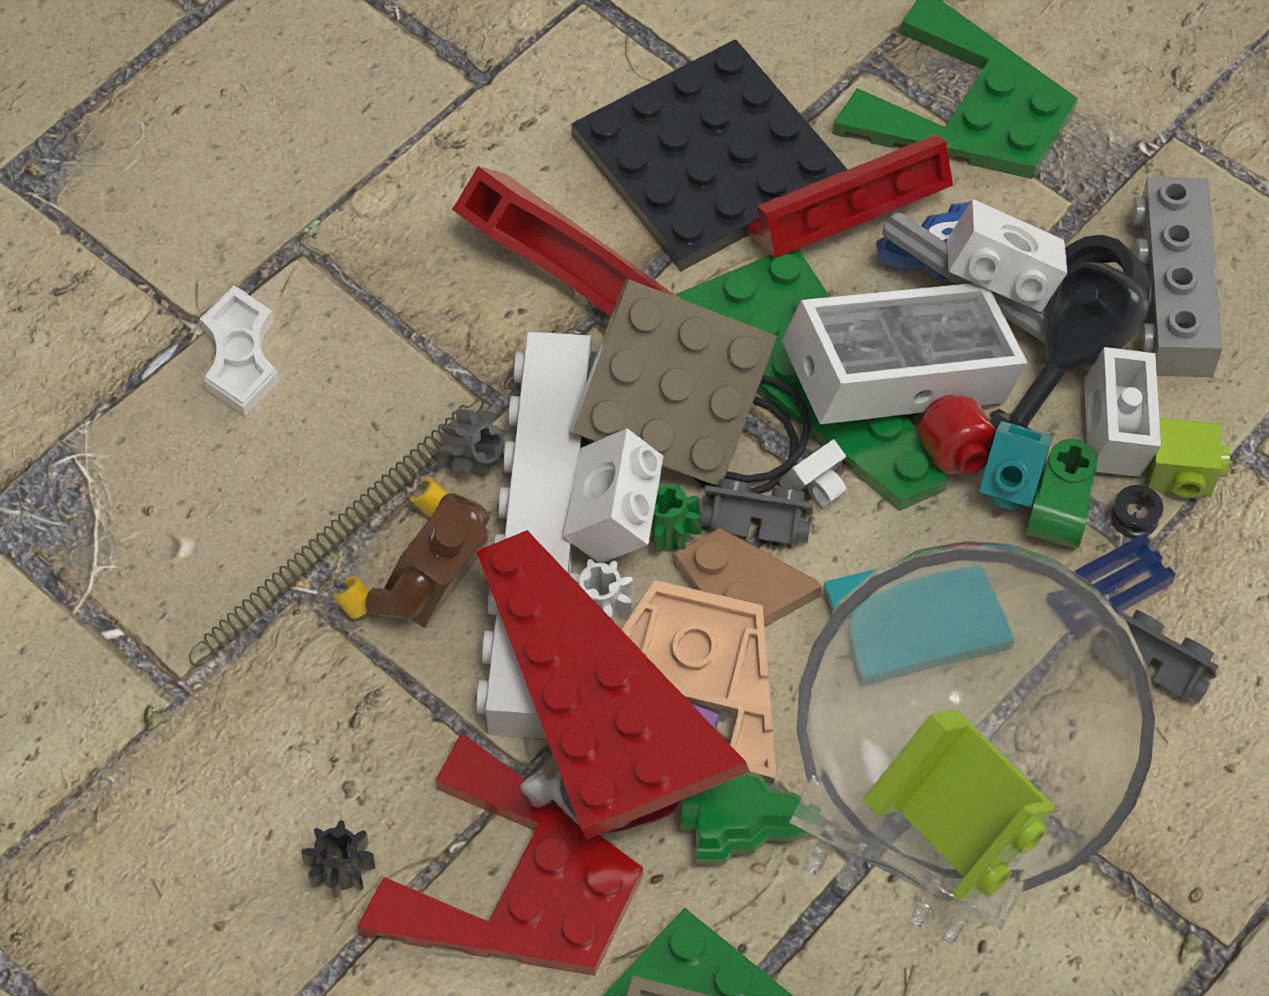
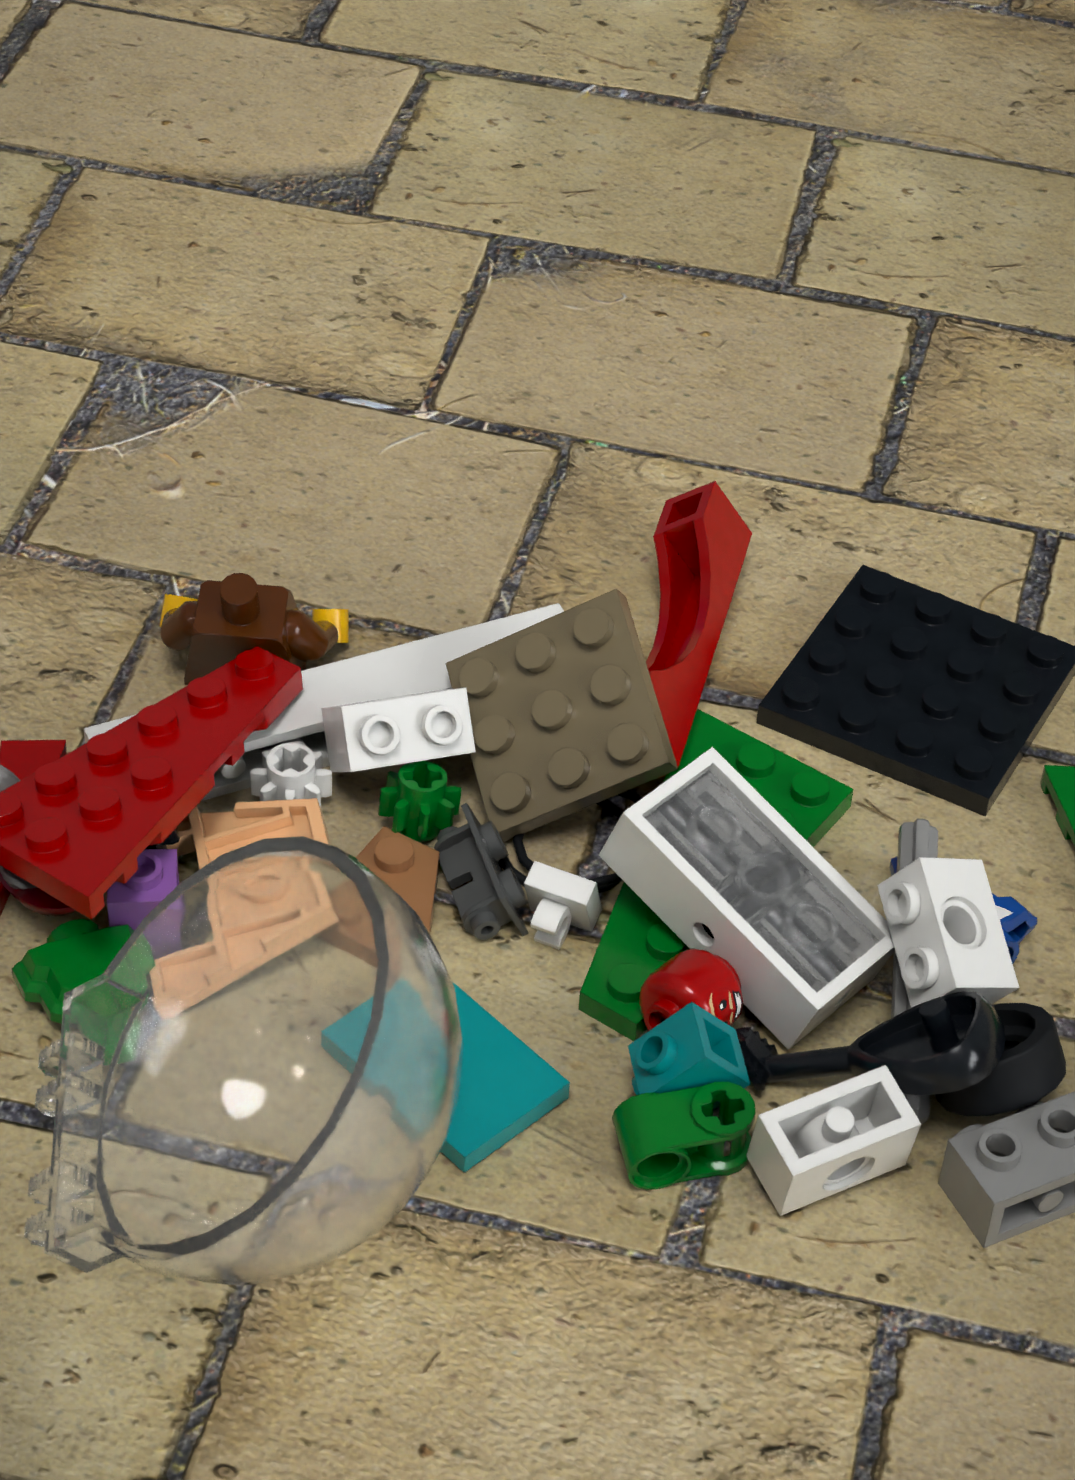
camera: 60 degrees right, 15 degrees down
olive piece [189,398,484,666] -> none
white tile [199,285,280,417] -> none
dark grey gear [439,409,507,474] -> none
red fence [748,134,953,258] -> none
lime panel [862,709,1056,901] -> none
clear blue tile [1052,534,1176,632] -> none
dark grey hinge [1101,610,1219,703] -> none
black bush [1111,485,1164,539] -> none
lime brick [1147,418,1230,498] -> none

